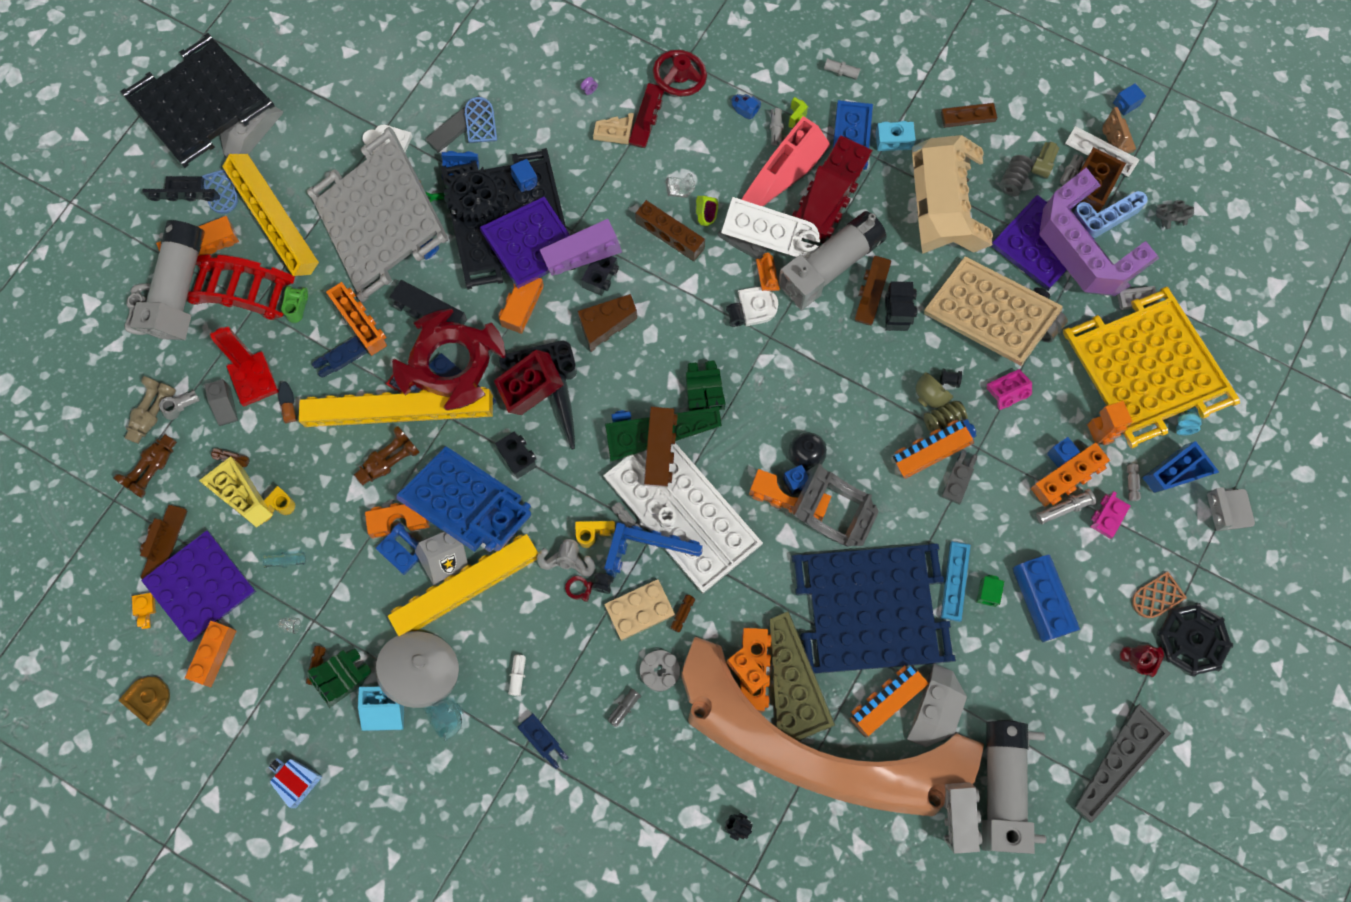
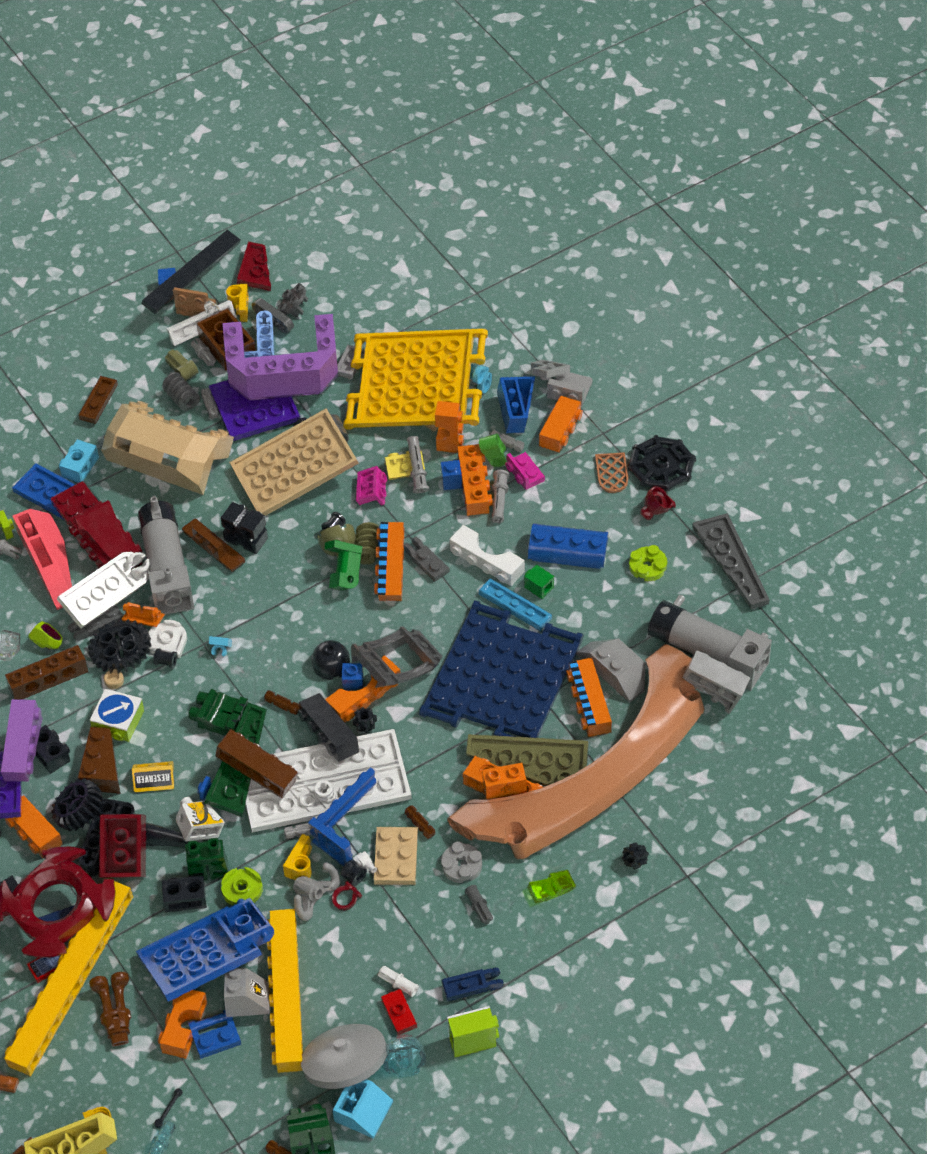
camera: 60 degrees left, 20 degrees down
none -> black gear [51,778,103,832]
none -> black gear [88,619,152,674]
none -> piece [90,689,144,742]
none -> tan tile [104,669,124,689]
none -> panel [132,761,174,792]
none -> black tile [141,229,241,314]
none -> black hinge [154,1088,183,1128]
none -> white torso [176,797,225,841]
none -> dark green hips [185,838,229,881]
none -> light grey axle [201,388,219,419]
none -> clear hose [204,300,221,317]
none -> medium azure tile [209,636,232,656]
none -> lime plate [221,867,263,906]
none -> yellow plate [226,284,249,322]
none -> dark red wing [237,241,271,291]
none -> dark grey beam [252,298,294,333]
none -> reddish brown axle [264,690,300,715]
none -> black brick [298,693,359,762]
none -> green piece [324,540,363,591]
none -> black gear [352,707,377,733]
none -> white piece [353,851,377,873]
none -> red plate [381,989,417,1036]
none -> light yellow bracket [384,451,425,480]
none -> light grey pin [407,436,429,494]
none -> lime piece [447,1006,499,1057]
none -> white arch [450,525,525,586]
none -> bright green piece [479,434,506,467]
none -> clear neon green slope [527,870,576,904]
none -> light grey plate [531,360,570,380]
none -> orange brick [539,396,583,453]
none -> lime plate [629,545,667,581]

